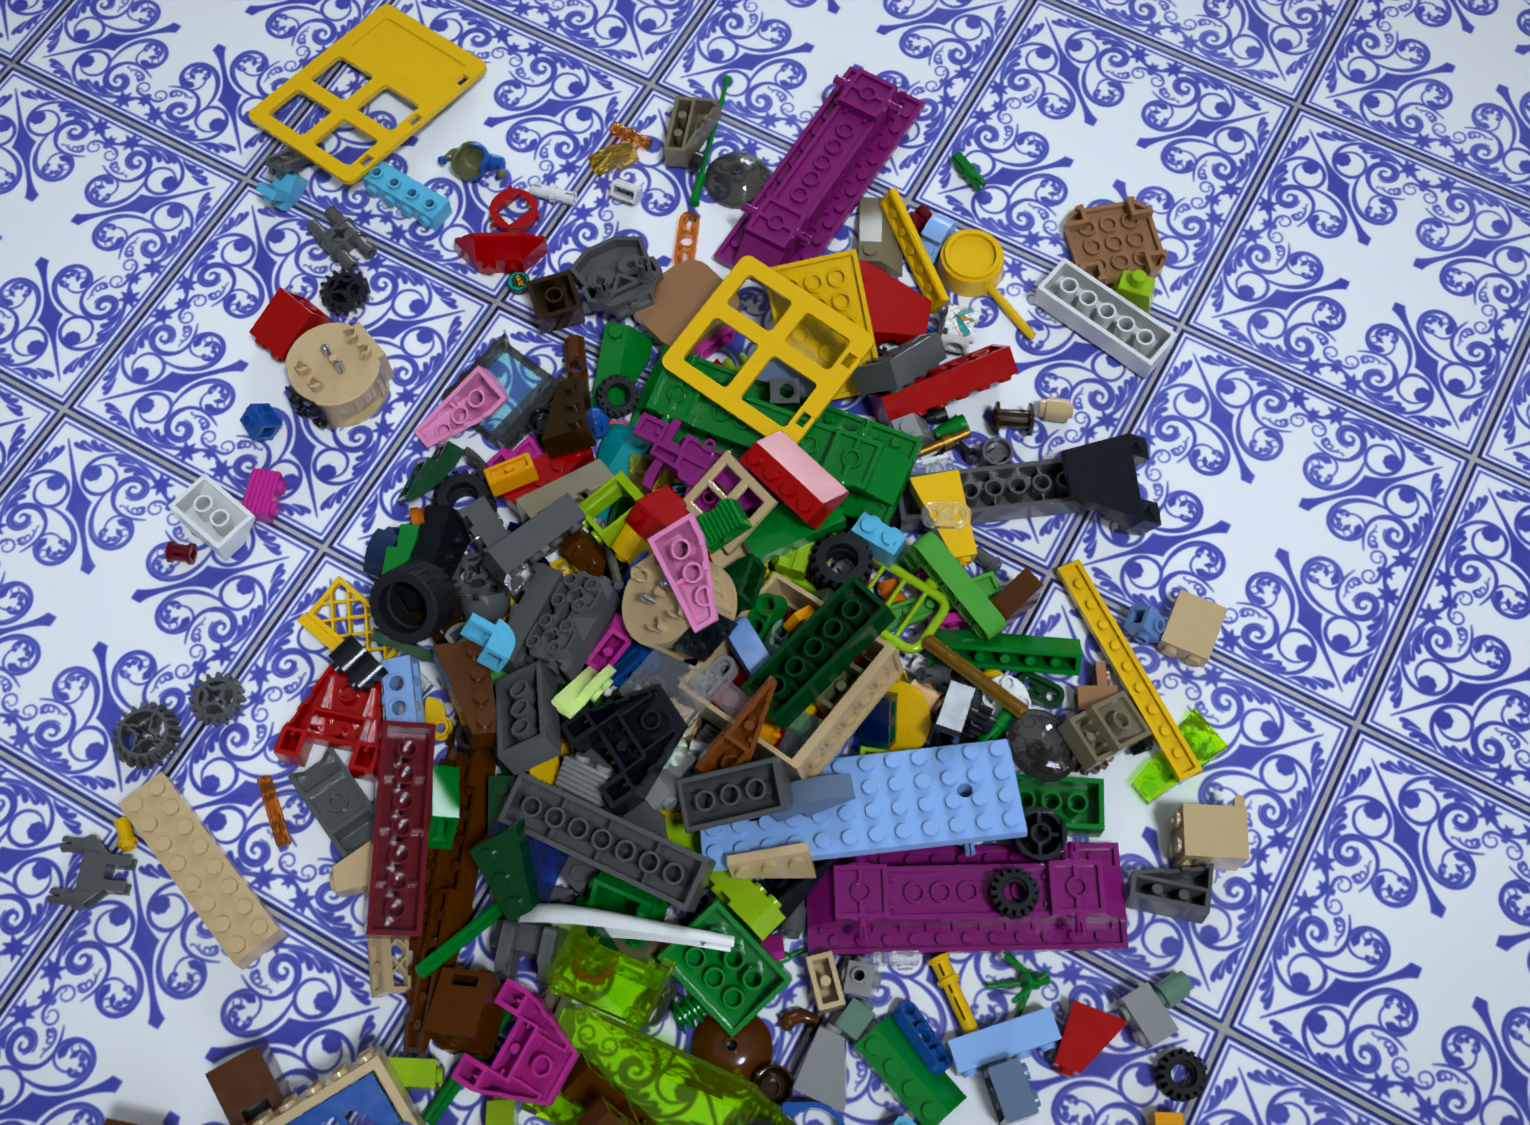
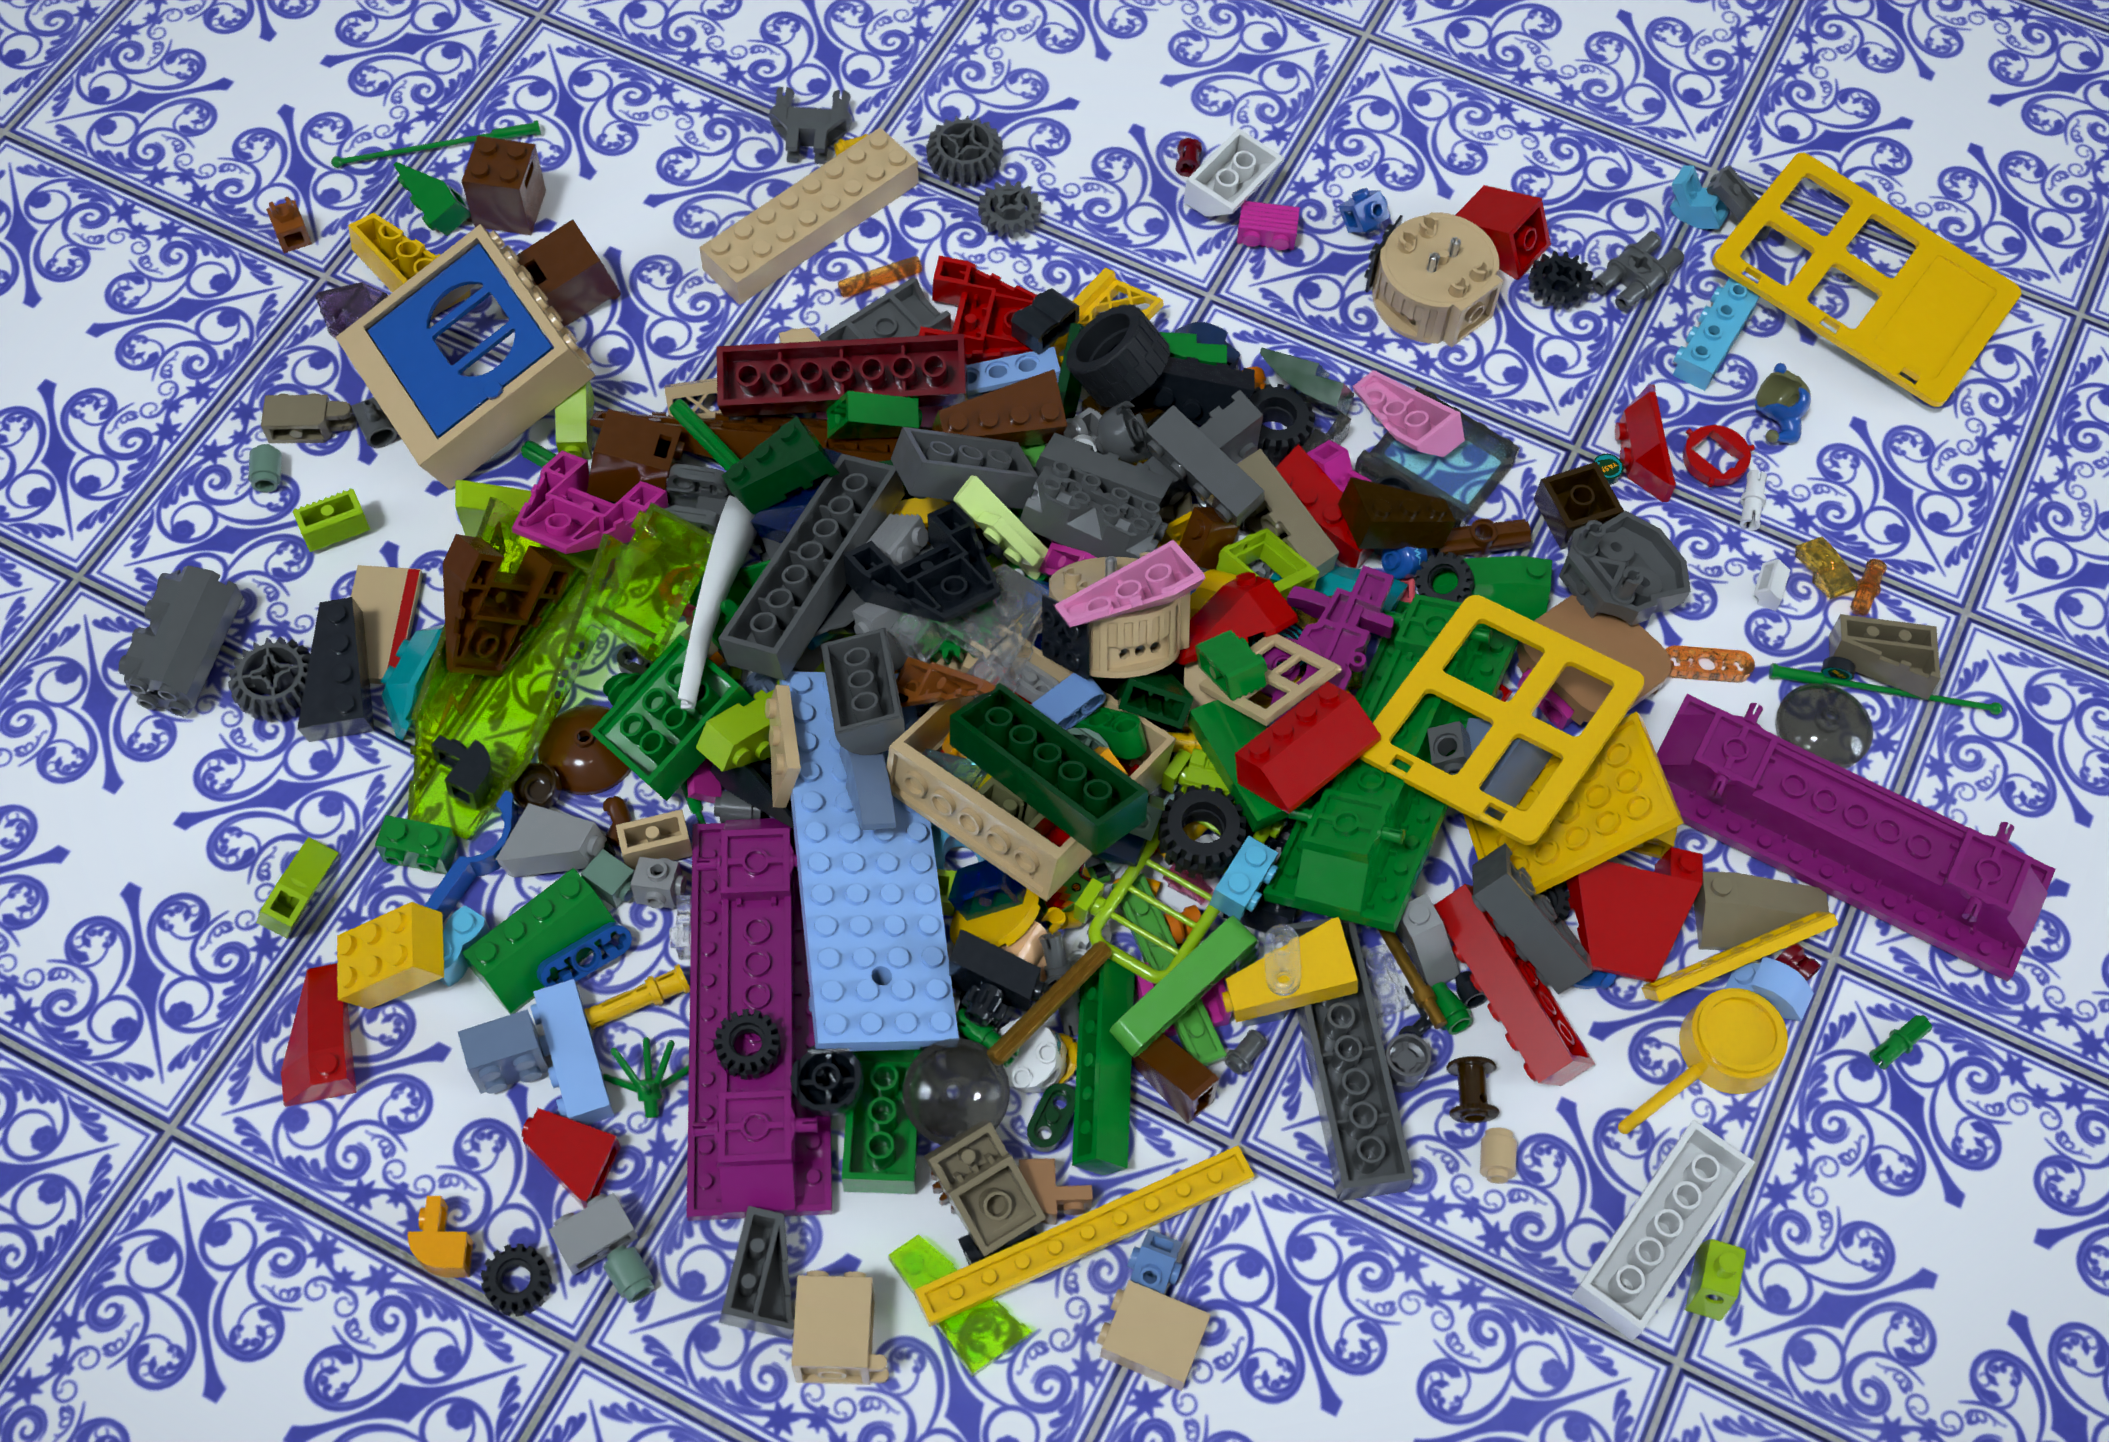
camera: 85 degrees right, 5 degrees down
medium azure brick [460,613,515,673] -> none
light orange slope [483,452,539,497] -> none
white brick [938,303,980,355] -> none
black wedge [1061,433,1162,536] -> none
medium nougat tile [1064,196,1167,288] -> none

